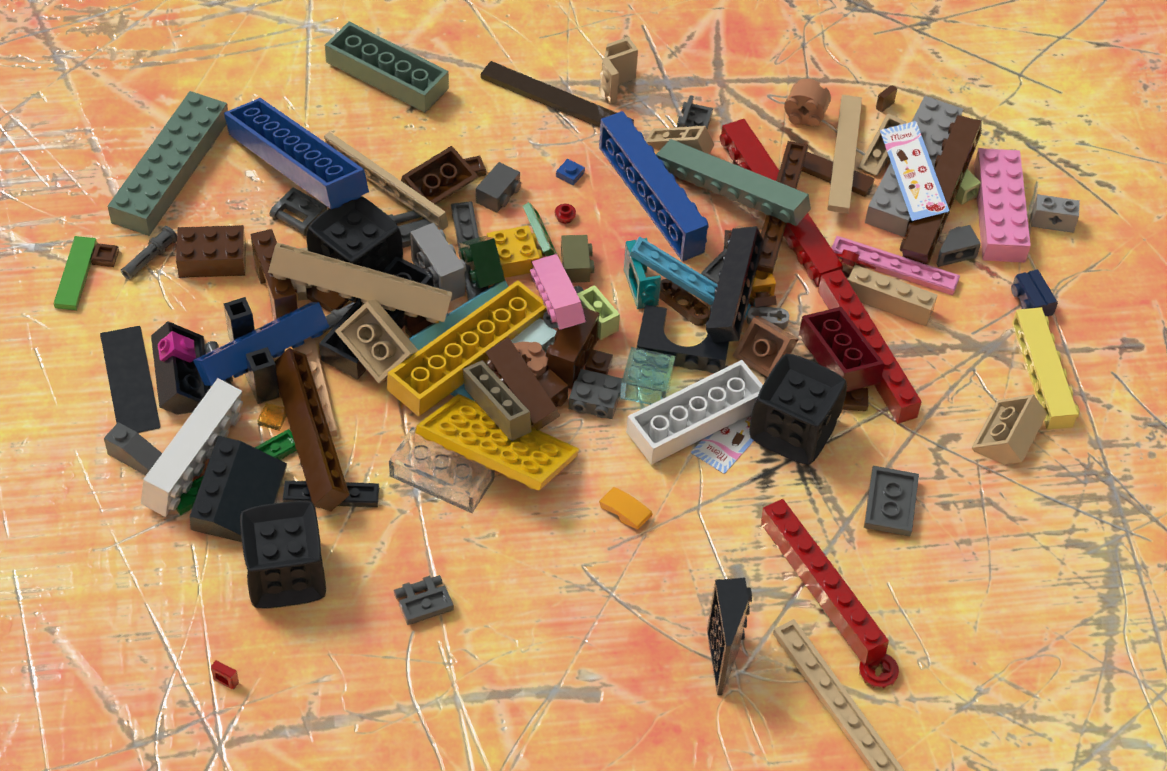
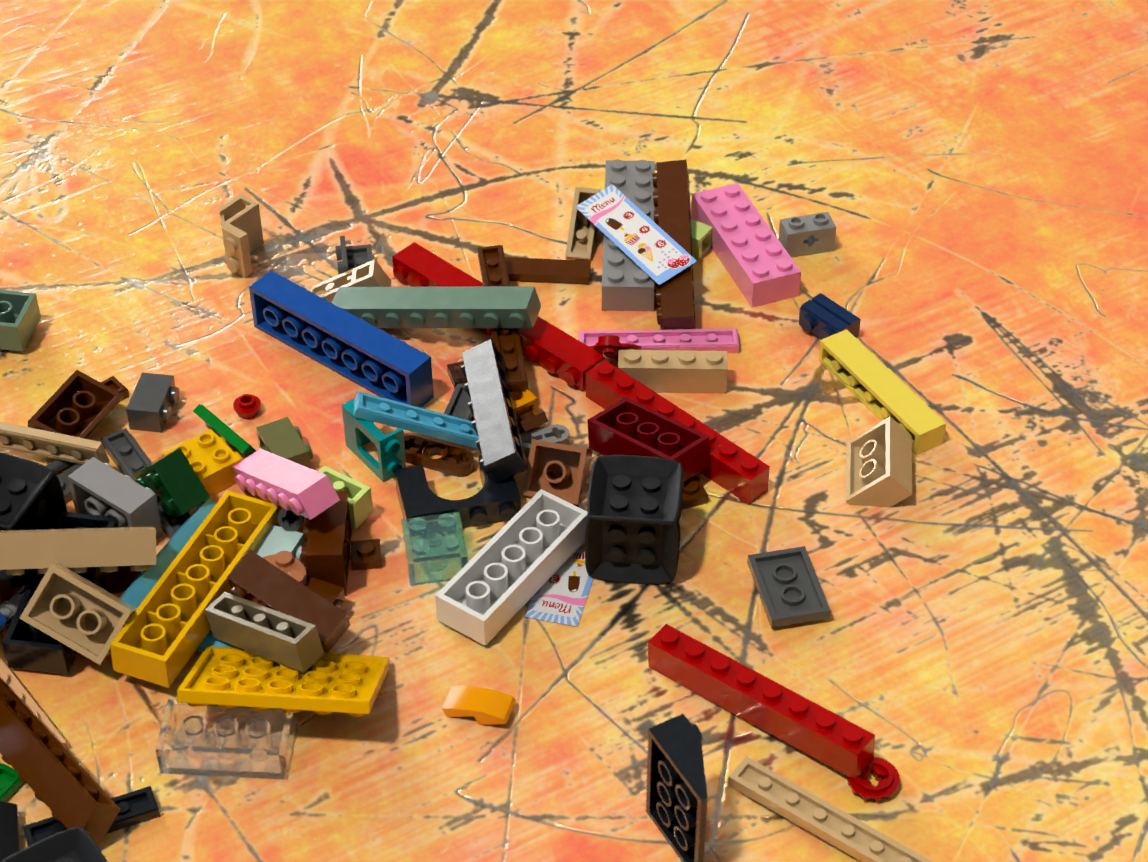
camera: 20 degrees left, 10 degrees down
dark brown tile [481,61,634,127] -> none
blue plate [556,158,585,186] -> none
dark grey plate [568,369,624,419] -> none
nougat brick [784,79,831,127] -> none
tan tile [827,94,862,214] -> none
reddish brown tile [876,85,898,112] -> none
dark grey slope [936,225,981,267] -> none

